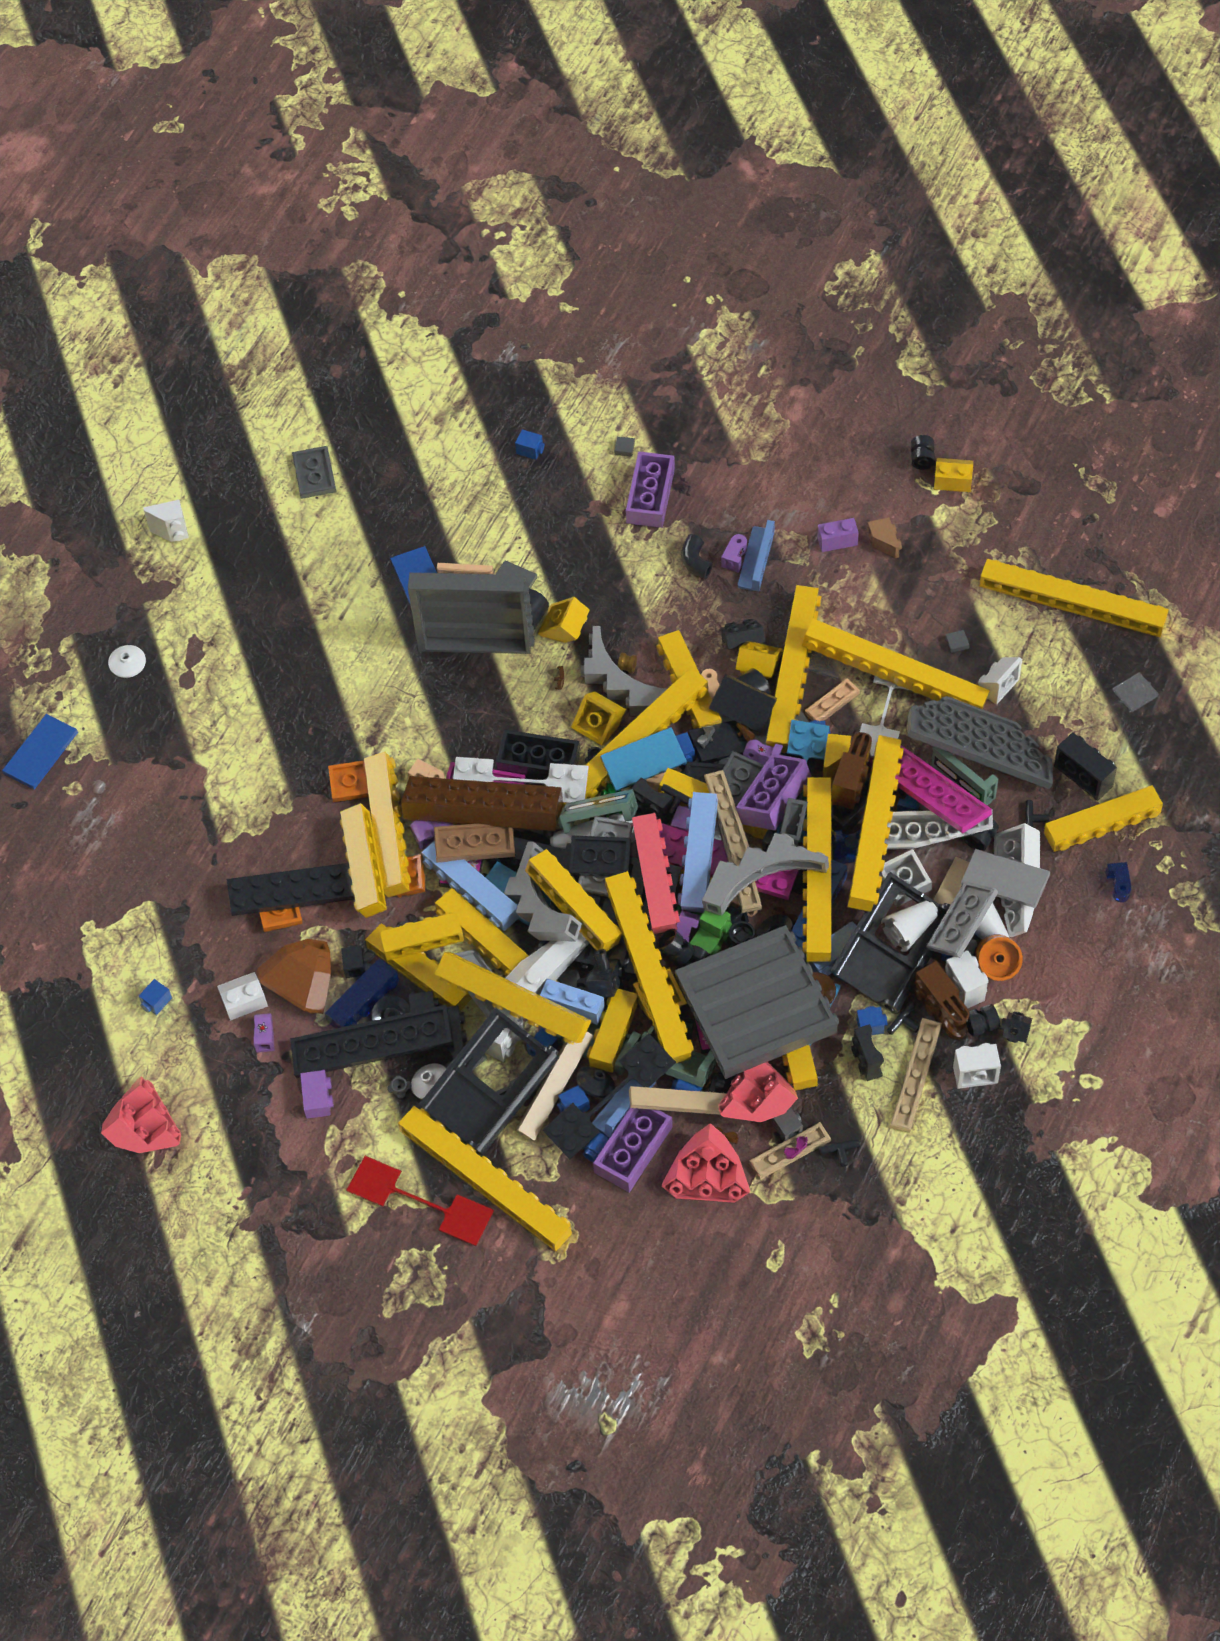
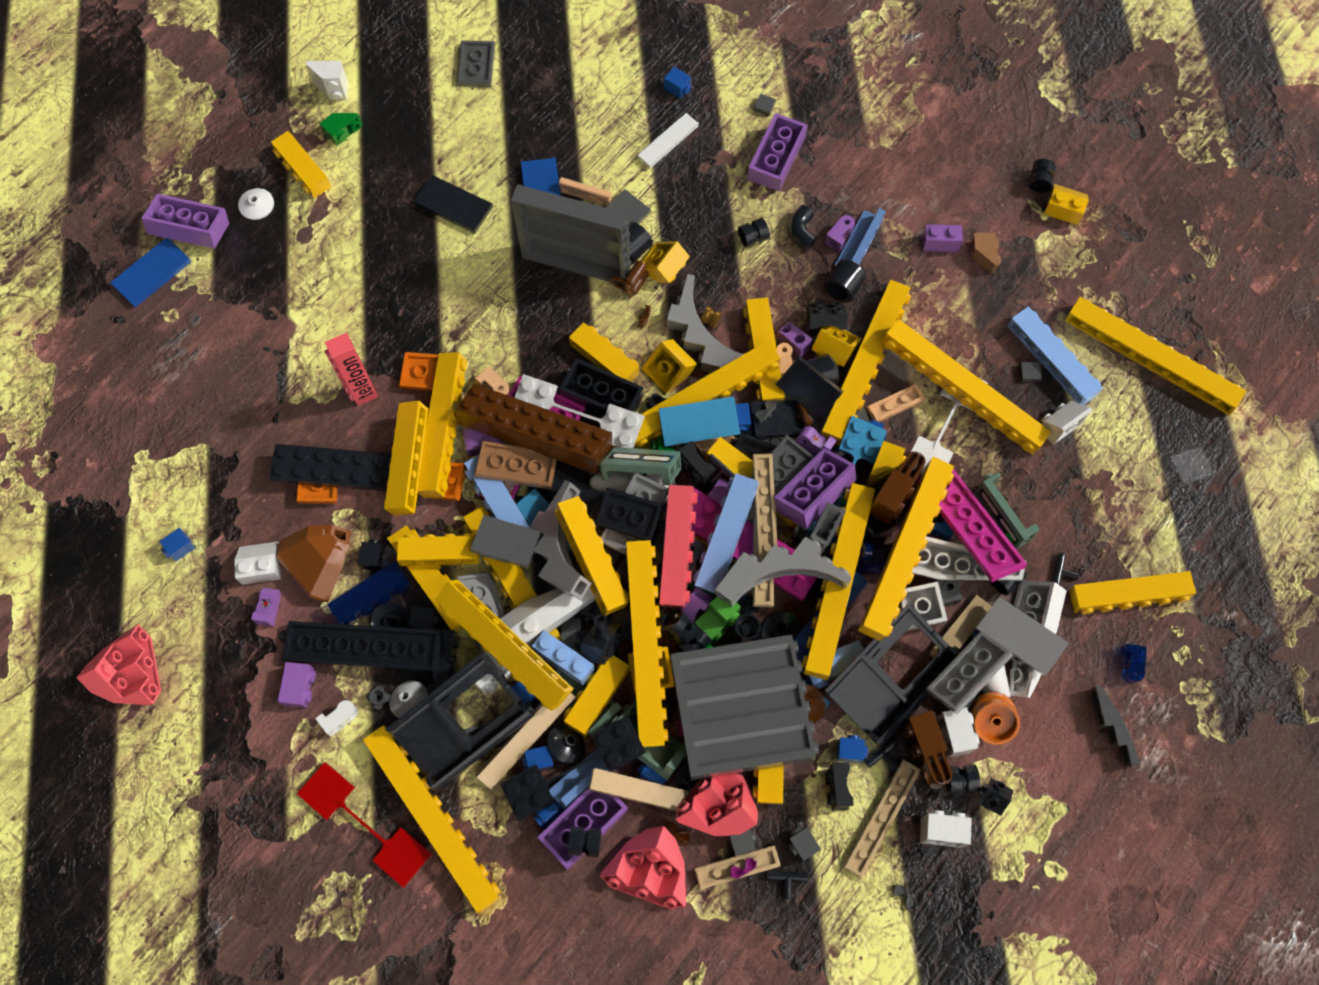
camera: 10 degrees right, 10 degrees up
white cone [881,901,938,952] -> none
dark grey plate [907,696,1053,789] -> none
black brick [1054,732,1117,801] -> none
none -> medium lavender brick [141,194,229,249]
none -> yellow brick [271,131,331,198]
none -> white leg [315,700,358,737]
none -> green slope [319,113,363,146]
none -> coral brick [325,333,378,406]
none -> black tile [414,175,493,234]
none -> dark grey tile [470,515,540,569]
none -> black wheel [568,826,602,858]
none -> yellow brick [569,322,639,382]
none -> reddish brown piece [609,261,649,298]
none -> white tile [638,113,699,168]
none -> black wheel [738,217,770,248]
none -> medium lavender leg [777,322,812,357]
none -> dark grey brick [788,827,821,862]
none -> black piece [824,259,866,303]
none -> dark grey piece [893,884,918,910]
none -> dark grey brick [936,580,962,607]
none -> light blue brick [1007,306,1103,405]
none -> dark grey slope [1090,685,1140,768]

